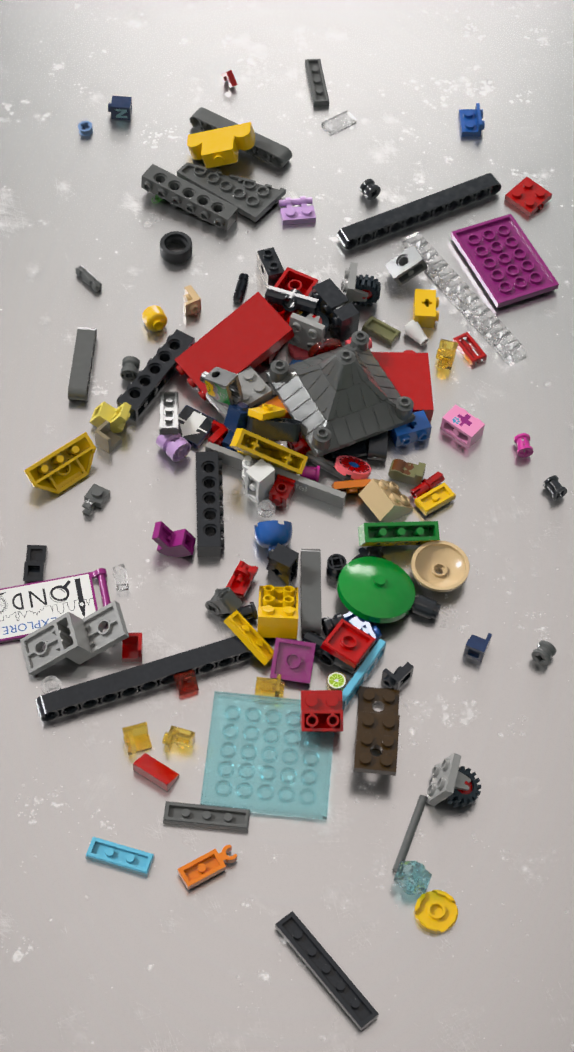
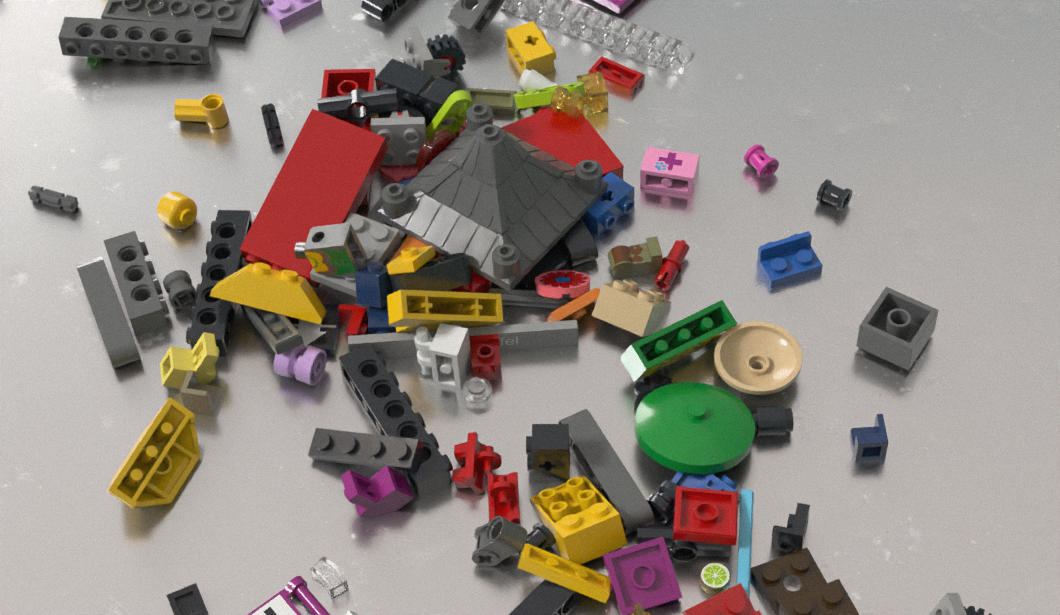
camera: 20 degrees left, 5 degrees down
dark grey plate [82,484,110,516] -> none
black tyre [160,231,192,264] -> none
tan bracket [183,285,201,316] -> none
blue cylinder [254,520,293,552] -> none
black brick [257,247,284,288] -> none
dark pink bush [300,465,320,482] -> none
black wheel [326,554,346,580] -> none
yellow plate [414,482,456,516] -> none
dark grey wheel [531,640,557,665] -> none
none -> dark grey brick [103,231,170,336]
none -> yellow piece [174,94,229,128]
none -> yellow wedge [210,263,327,325]
none -> black plate [308,428,424,472]
none -> lime beam [426,90,474,153]
none -> red hips [452,432,502,494]
none -> lime beam [514,82,586,109]
none -> clear yellow wheel [550,86,585,119]
none -> blue bracket [757,231,823,288]
none -> dark grey brick [856,287,939,371]

